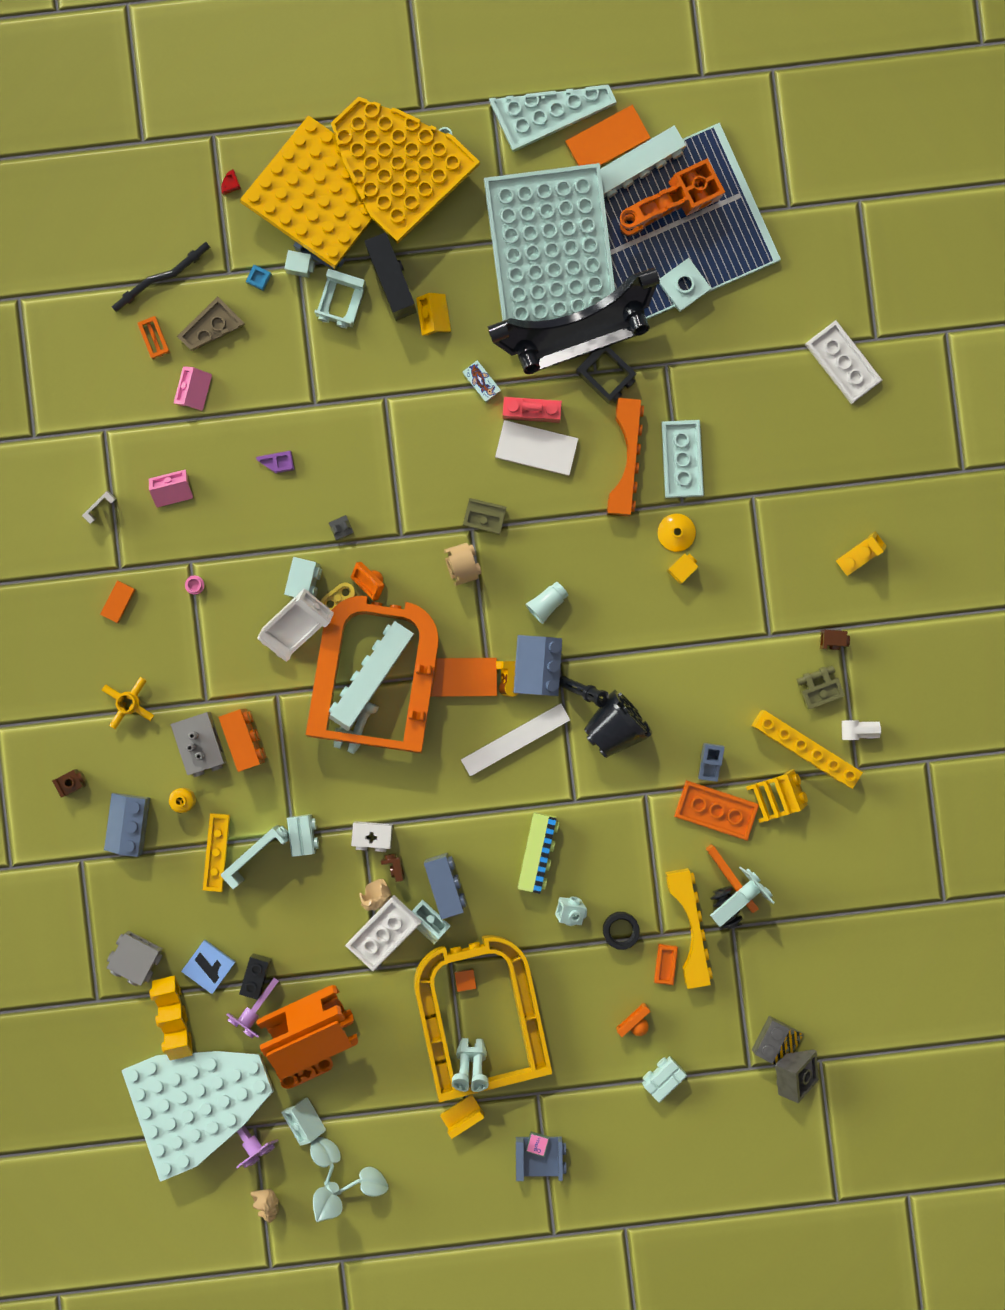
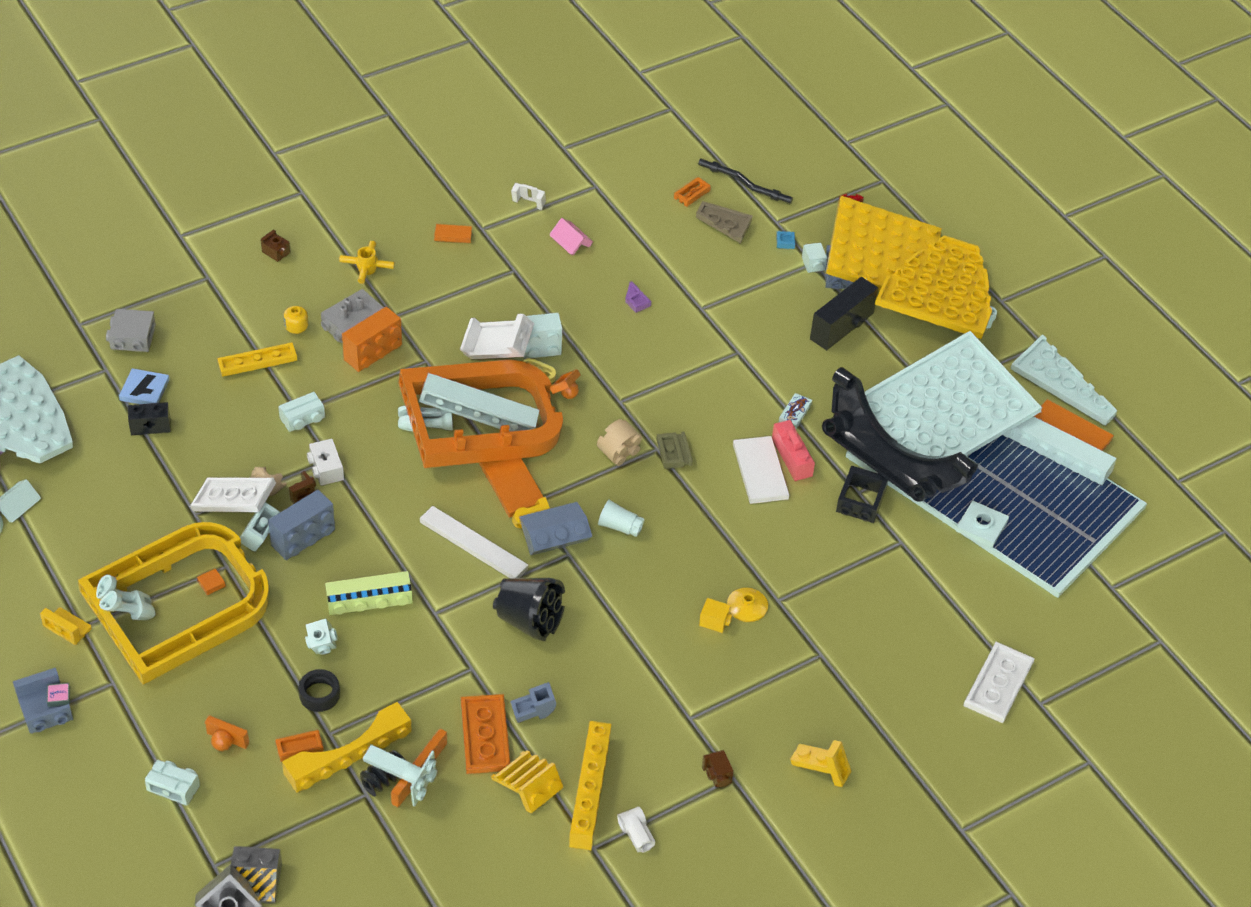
camera: 60 degrees right, 40 degrees down
sand blue slope [104,793,150,857] -> none
yellow brick [149,975,193,1061] -> none
bright pink panel [174,367,212,411] -> none
bright pink plate [185,575,205,595] -> none
light aqua panel [221,825,289,889] -> none
lavender piece [226,978,279,1039] -> none
orange piece [256,985,358,1089] -> none
light aqua panel [314,269,366,329] -> none
dark grey tile [329,515,354,541] -> none
yellow panel [416,293,451,336] -> none
black pin [559,676,609,707] -> none
orange arch [607,398,644,517] -> none
orange brick [620,158,725,236] -> none
light aqua tile [661,420,704,499] -> none
olive plate [796,666,845,709] -> none

